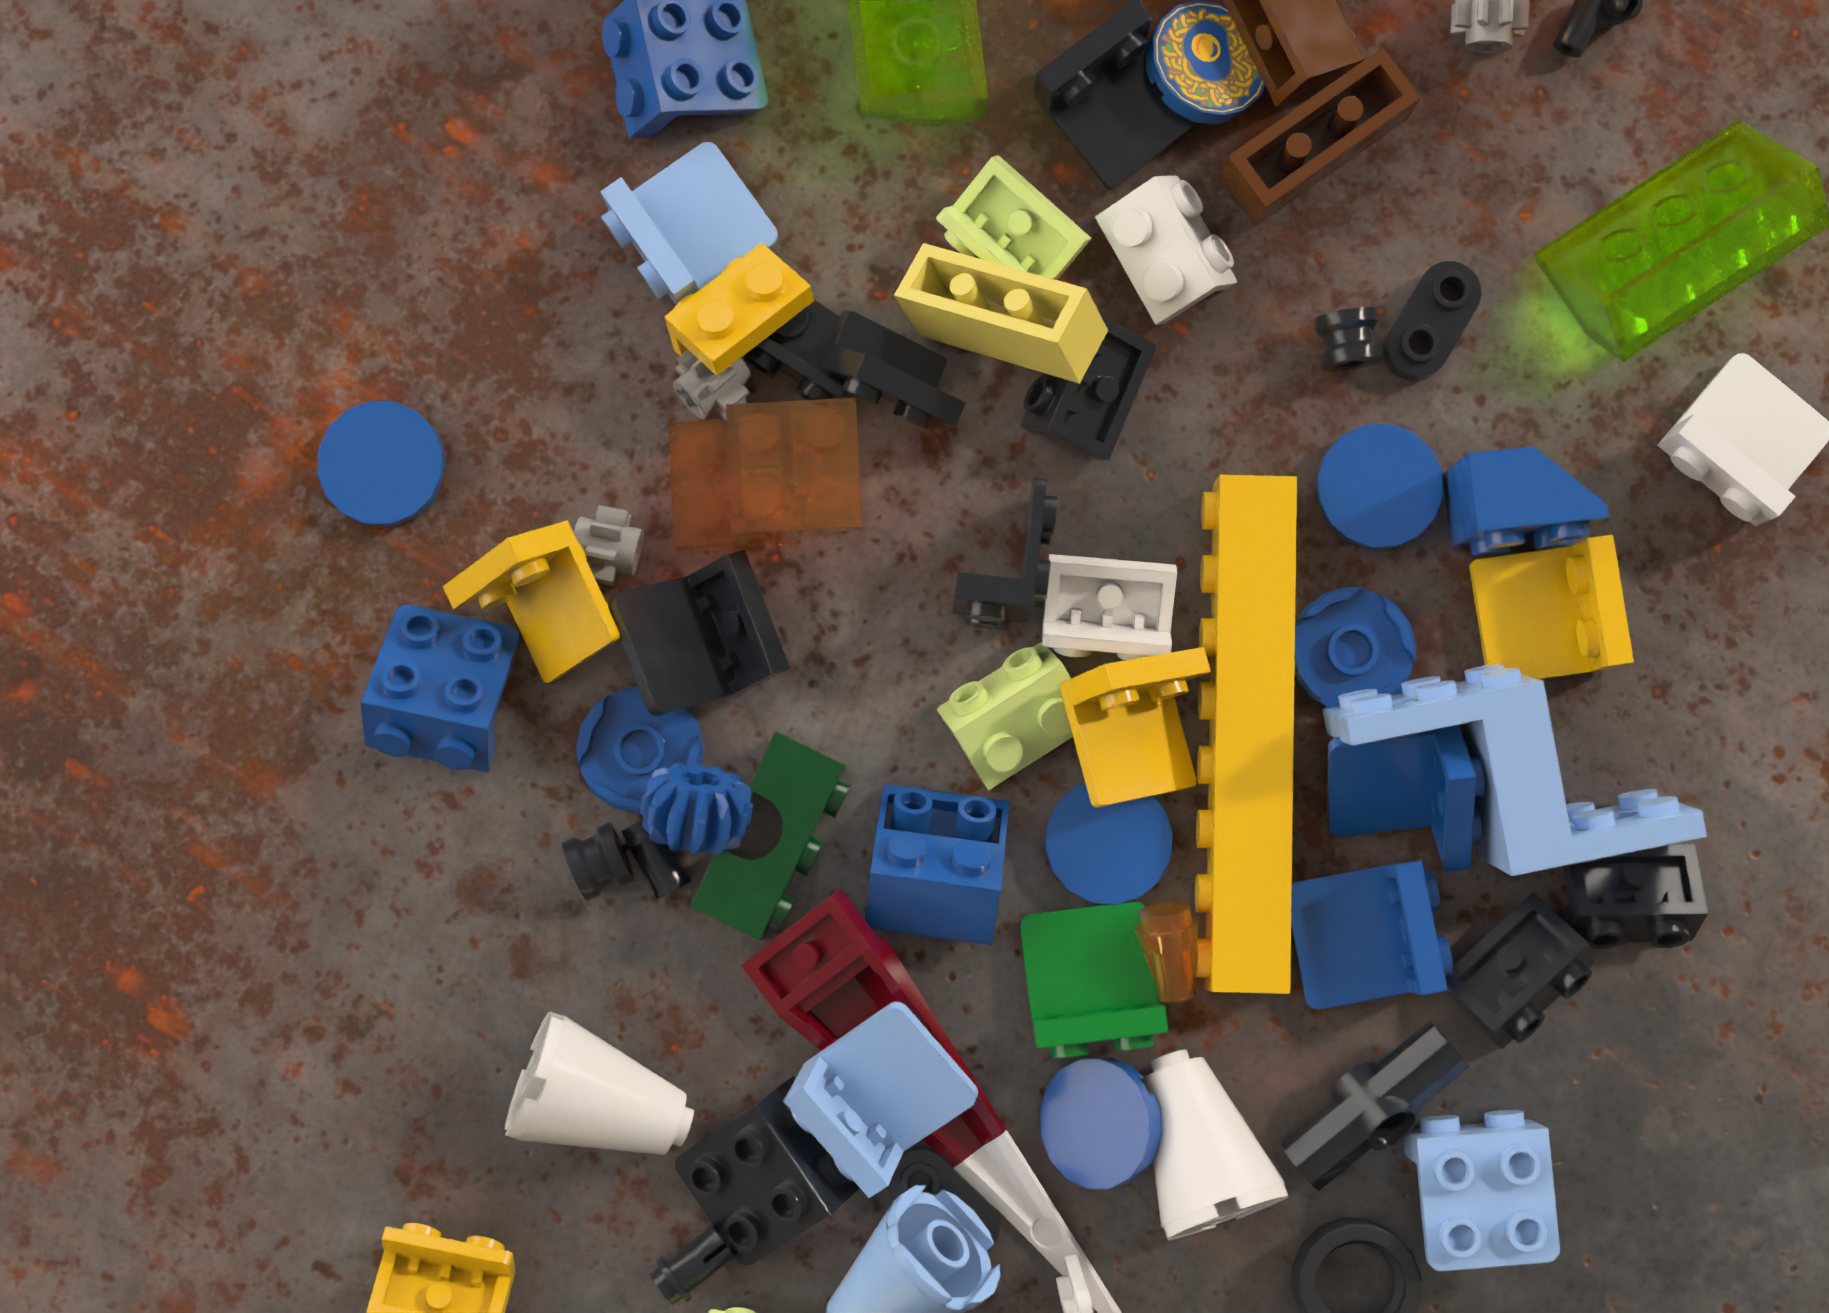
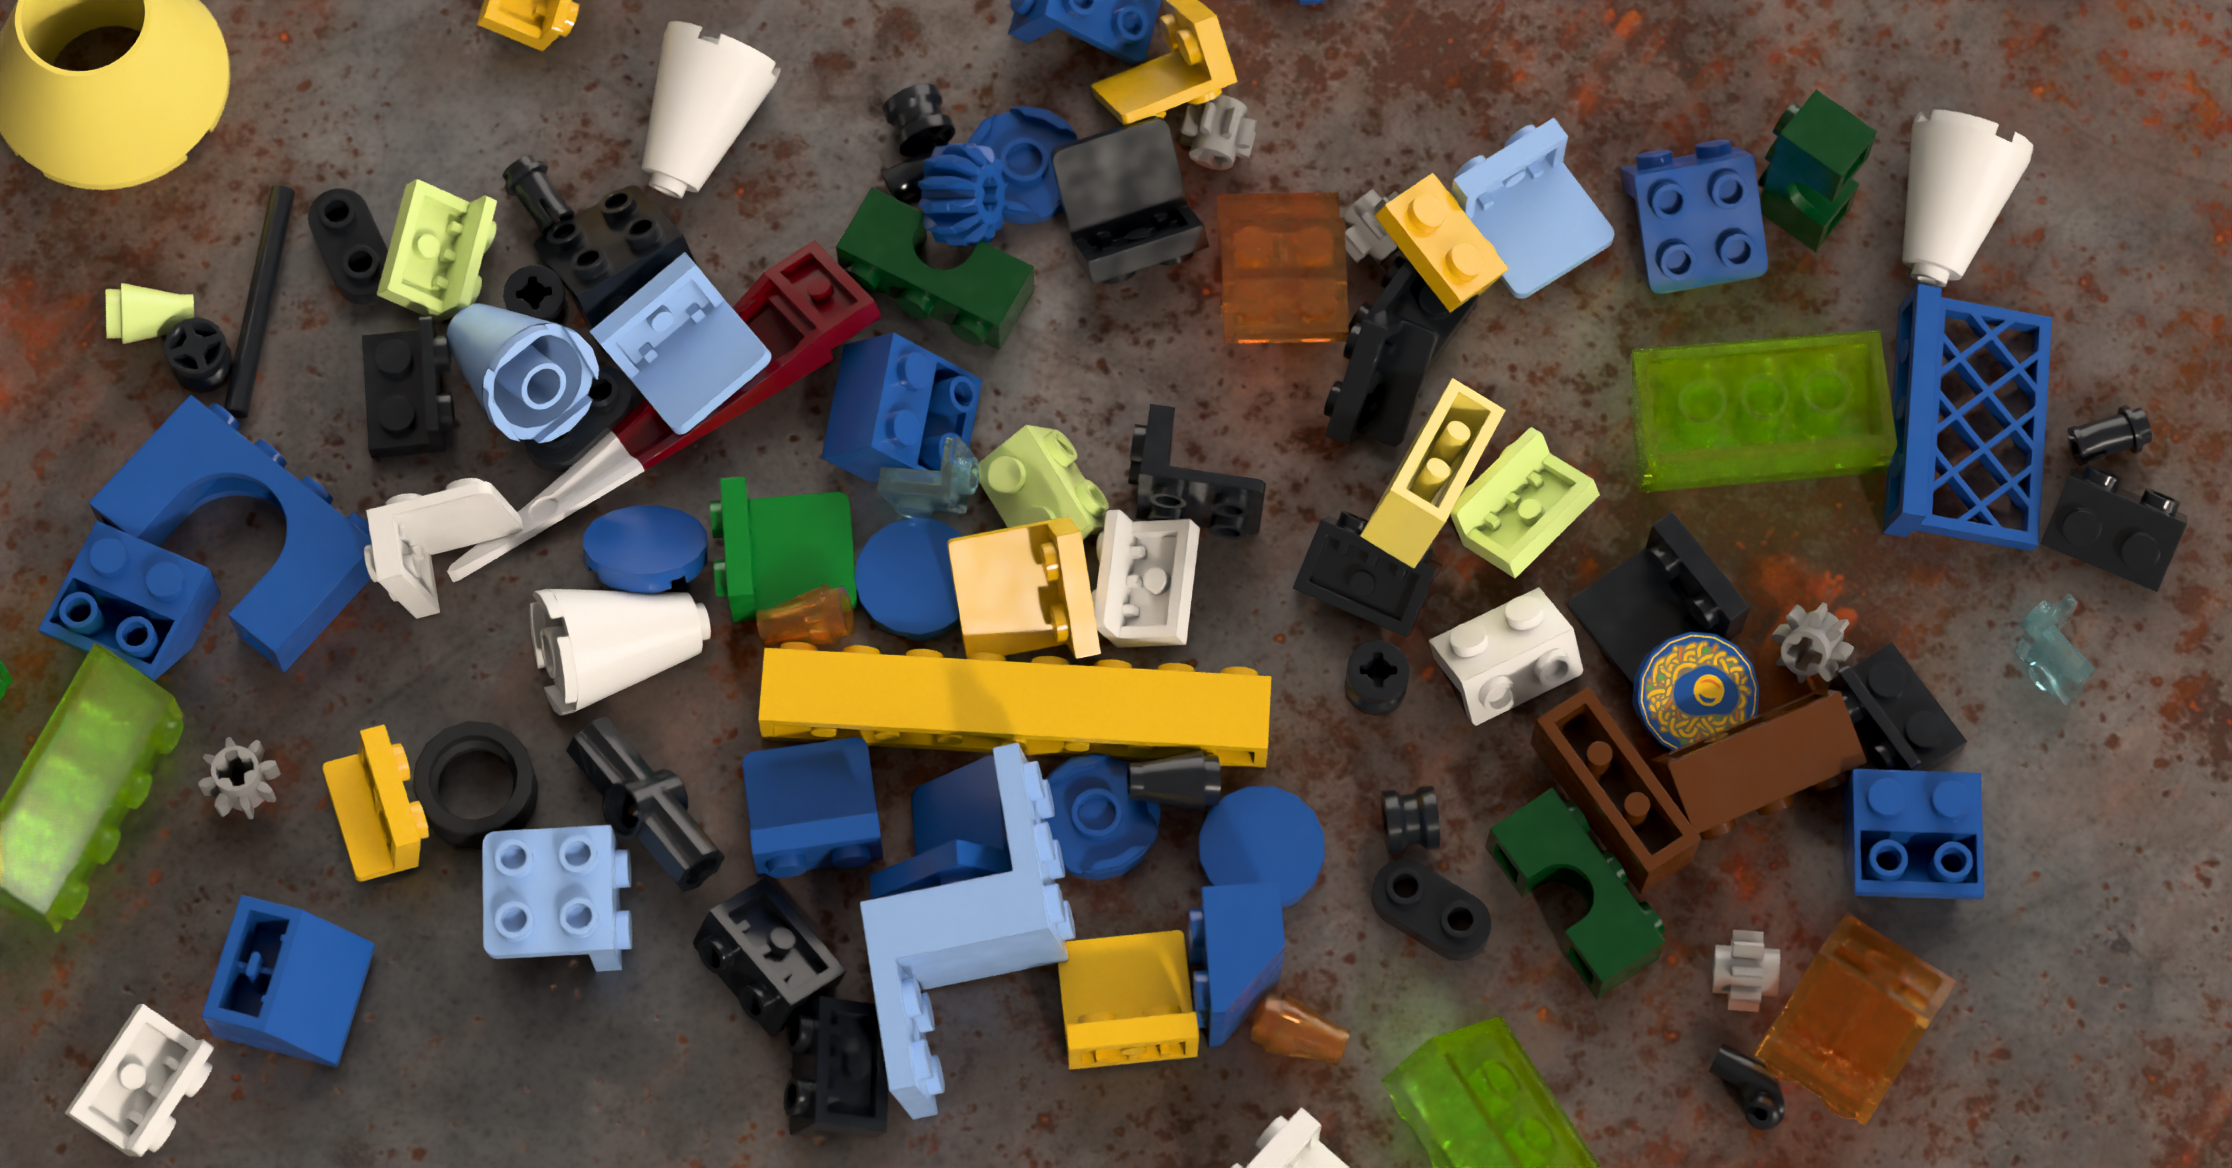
camera: 90 degrees right, 15 degrees down
none -> black wheel [503,265,569,326]
none -> clear light blue bracket [877,437,979,519]
none -> black cone [1127,749,1221,813]
none -> clear orange cone [1249,992,1350,1066]
none -> black wheel [1344,640,1410,716]
none -> dark green arch [1485,787,1665,1000]

